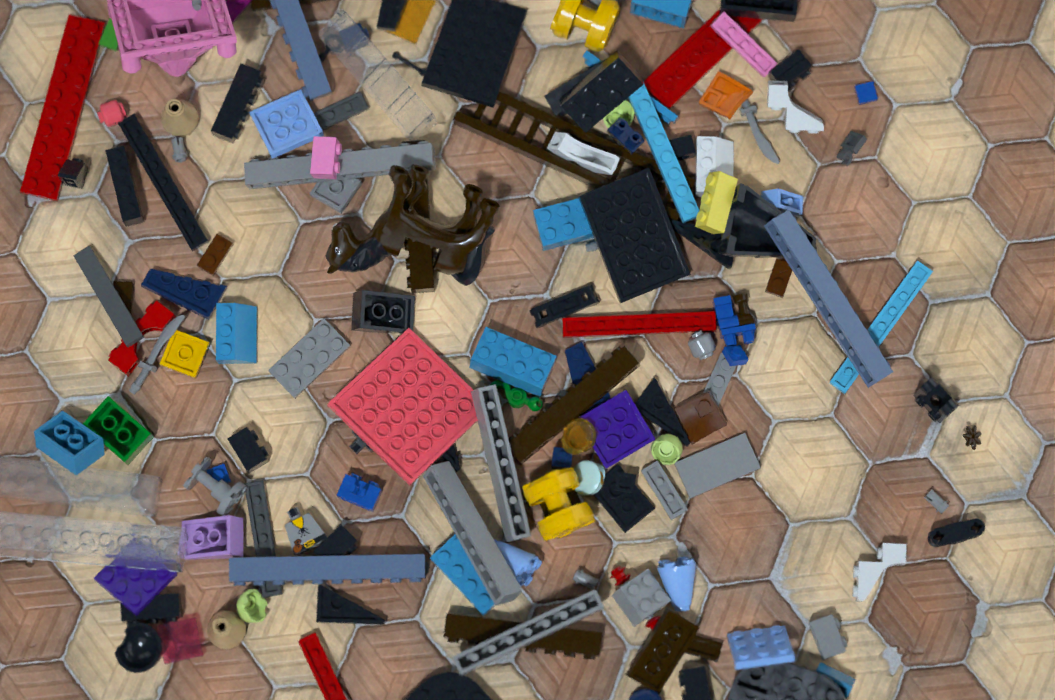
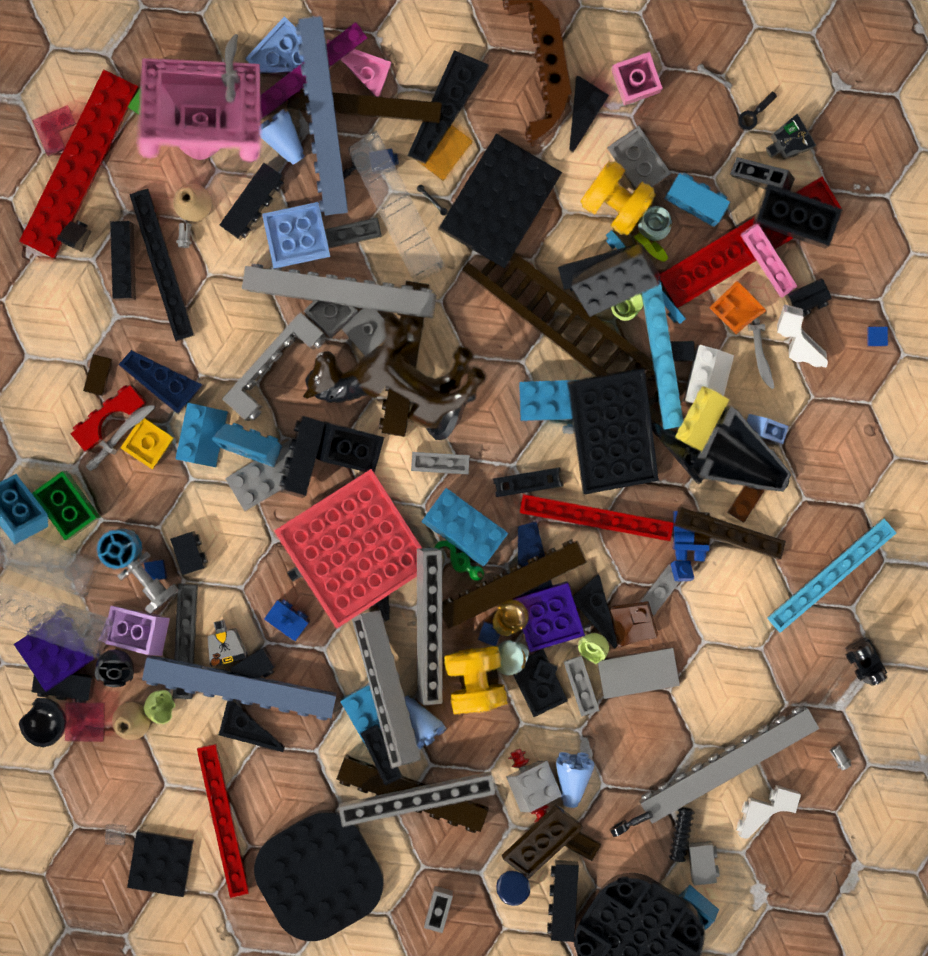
camera: 10 degrees right, 10 degrees up
dark grey tile [73,246,144,347] -> none
coral head [97,100,126,127] -> none
reddish brown plate [197,234,234,276] -> none
bright pink brick [310,136,342,179] -> none
white arch [547,132,620,175] -> none
light grey pin [572,569,599,590] -> none
dark blue hips [606,118,645,155] -> none
light grey head [688,330,716,360] -> none
light blue plate [727,625,795,670] -> none
sand blue brick [764,210,893,388] -> none
dark grey plate [837,131,867,166] -> none
black piece [927,519,985,547] -> none
dark brown plant [963,425,981,450] -> none
none -> clear pink plate [32,105,76,157]
none -> black cylinder [95,649,134,688]
none -> dark azure cylinder [97,529,143,569]
none -> dark azure slope [212,423,282,467]
none -> light grey plate [222,313,326,421]
none -> light blue cone [260,109,305,165]
none -> black brick [279,416,325,498]
none -> light grey plate [341,308,386,356]
none -> black tile [360,724,403,785]
none -> light grey plate [411,452,470,474]
none -> black piece [610,810,653,837]
none -> lime slope [634,232,669,262]
none -> light aqua piece [638,206,672,241]
none -> light grey brick [639,706,819,824]
none -> black piece [669,807,695,862]
none -> dark brown tile [674,507,786,560]

